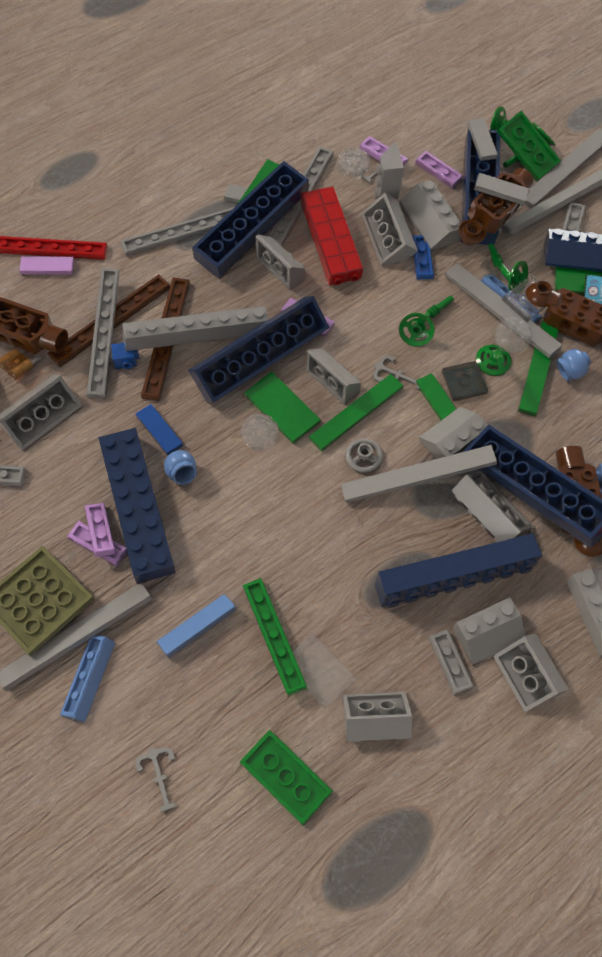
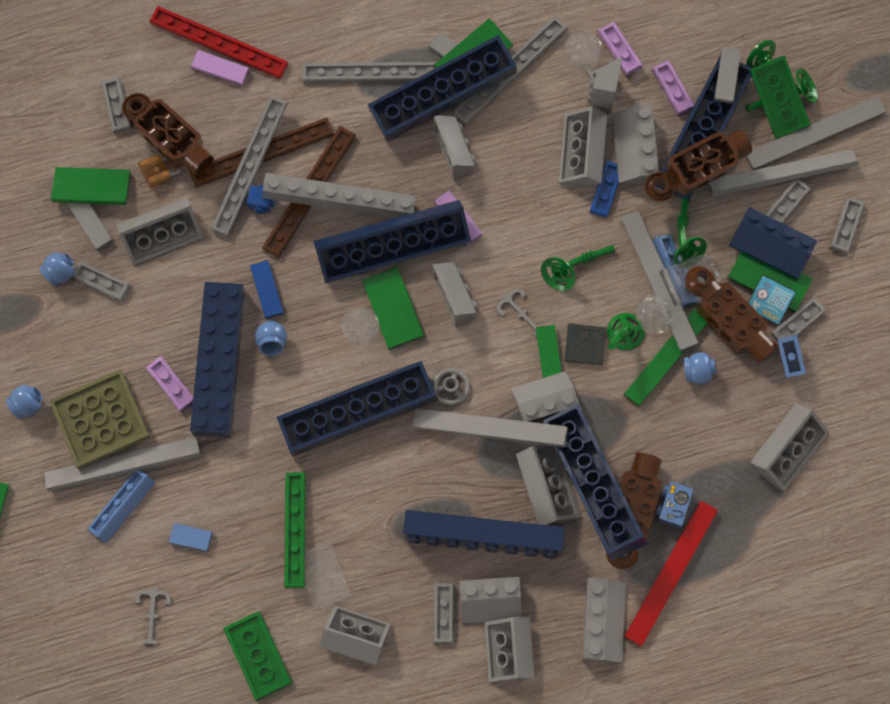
camera: 25 degrees right, 10 degrees up
lavender tile [85,503,115,557] -> none
medium blue slope [157,594,236,658] -> none
red brick [301,186,363,286] -> none
green tile [309,374,403,452] -> none
light grey tile [474,173,529,205] -> none
none -> medium blue tile [169,523,213,552]
none -> dark blue brick [277,361,436,457]

